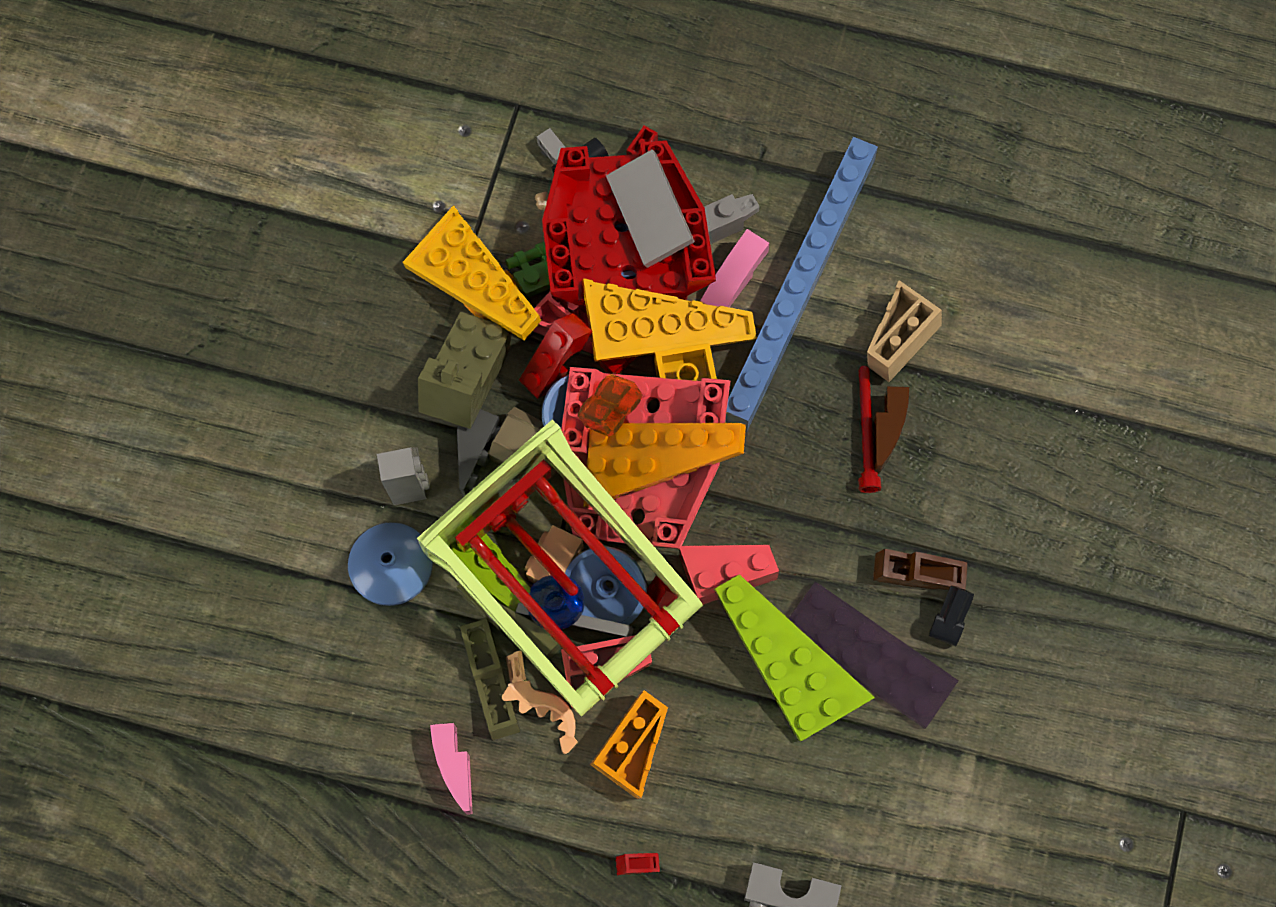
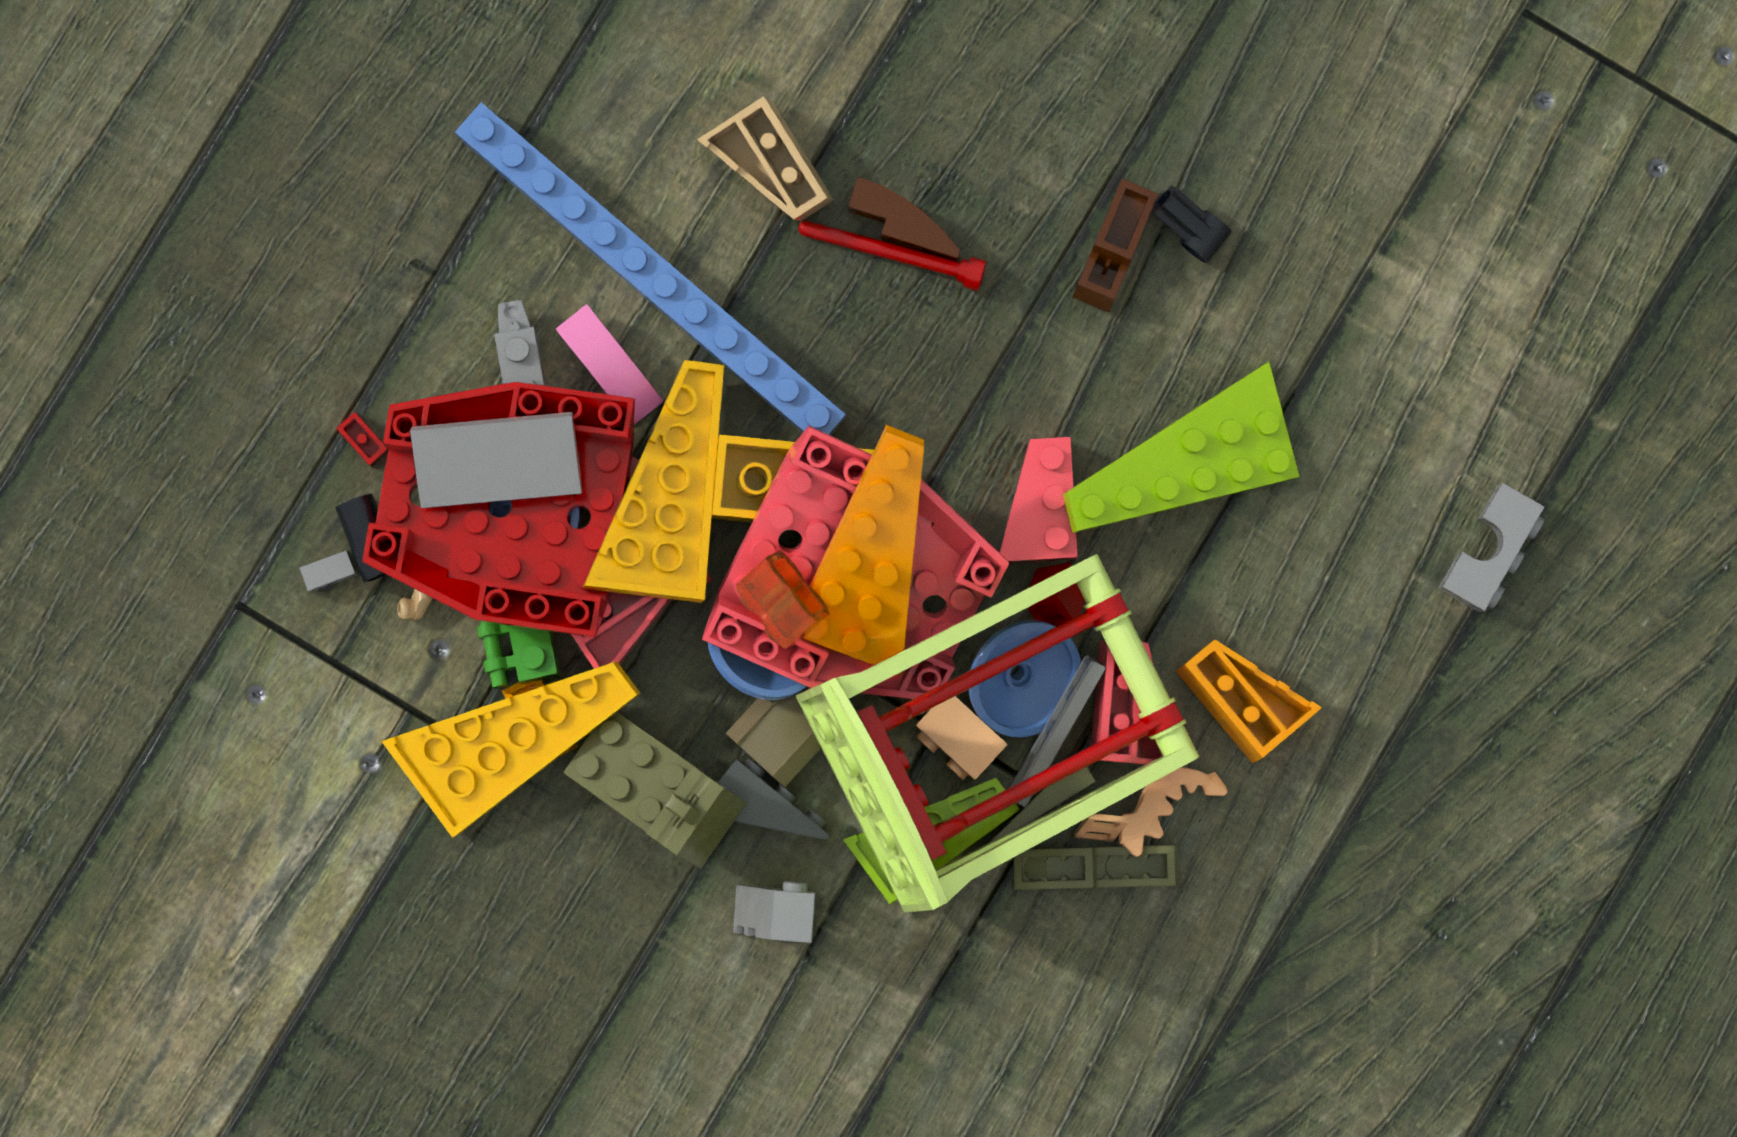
camera: 80 degrees left, 15 degrees up
medium blue dish [348,523,433,606] -> none
bright pink slope [430,723,473,815] -> none
red piece [503,511,578,596] -> none
red arch [519,313,593,399] -> none
clear blue tile [528,575,585,629] -> none
red piece [616,853,660,876] -> none
clear purple plate [789,581,959,729] -> none

